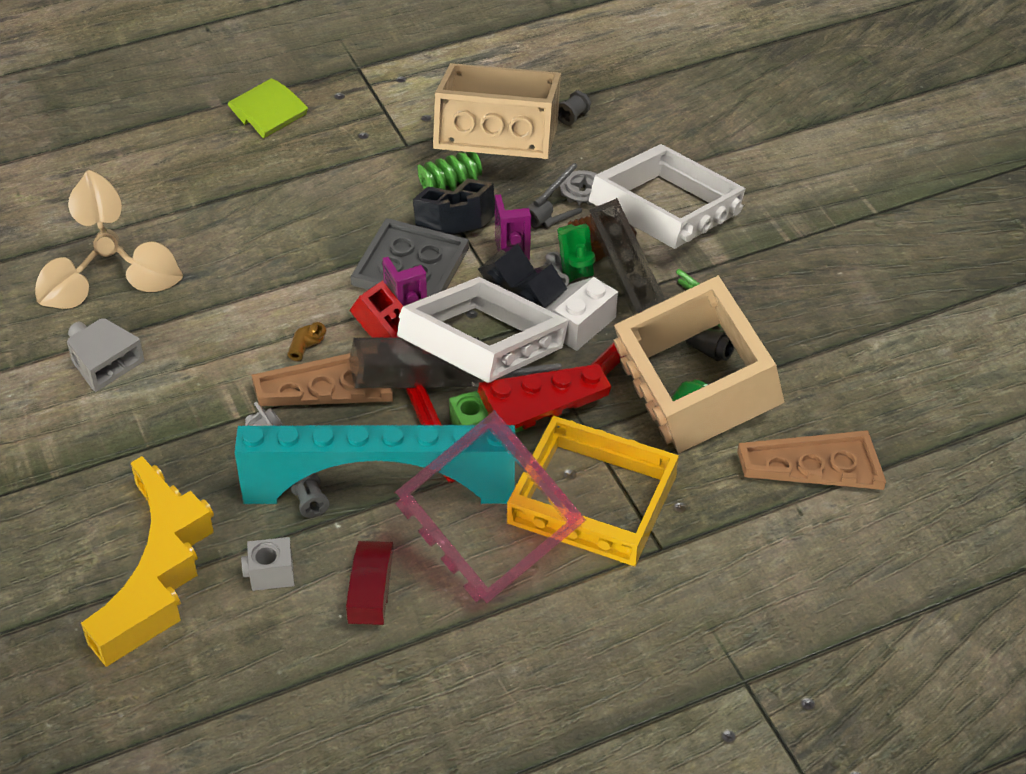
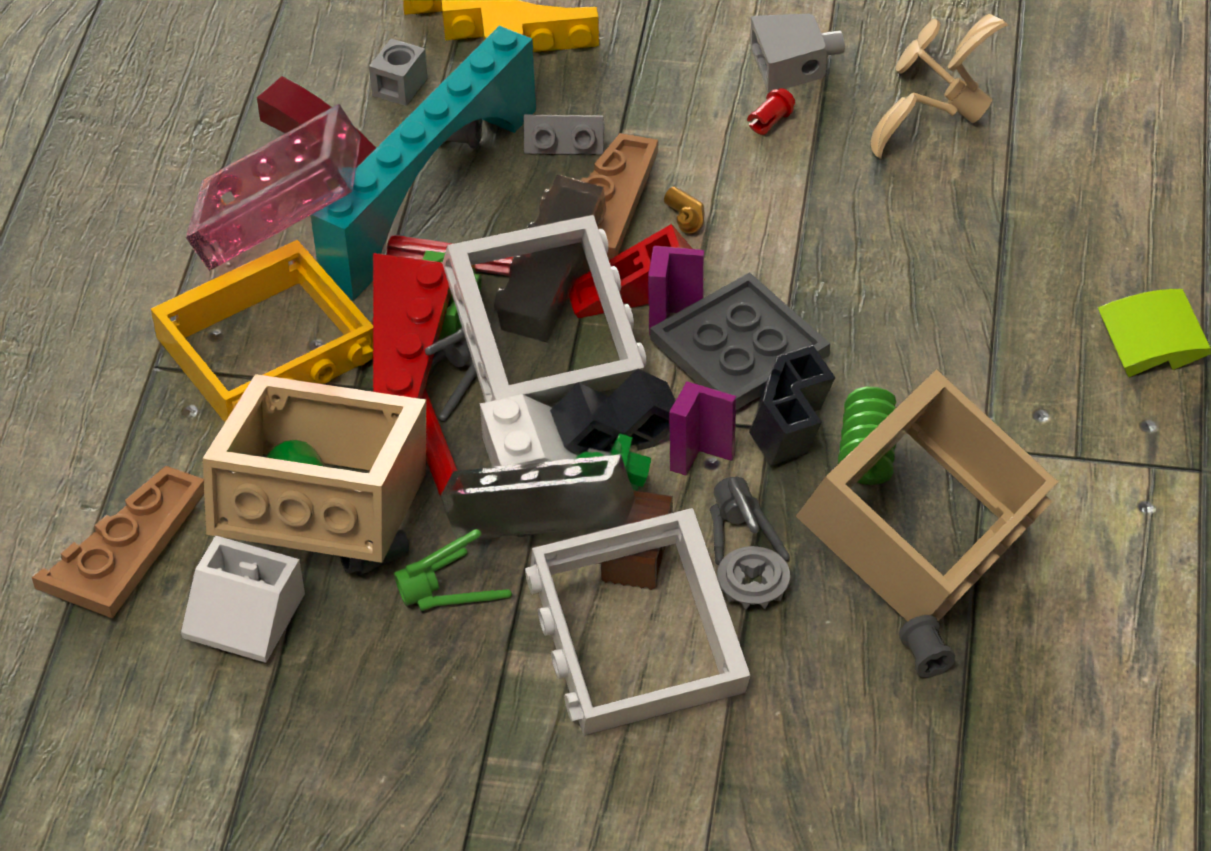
camera: 125 degrees right, 0 degrees up
none -> white slope [181,536,305,663]
none -> red pin [747,88,795,135]

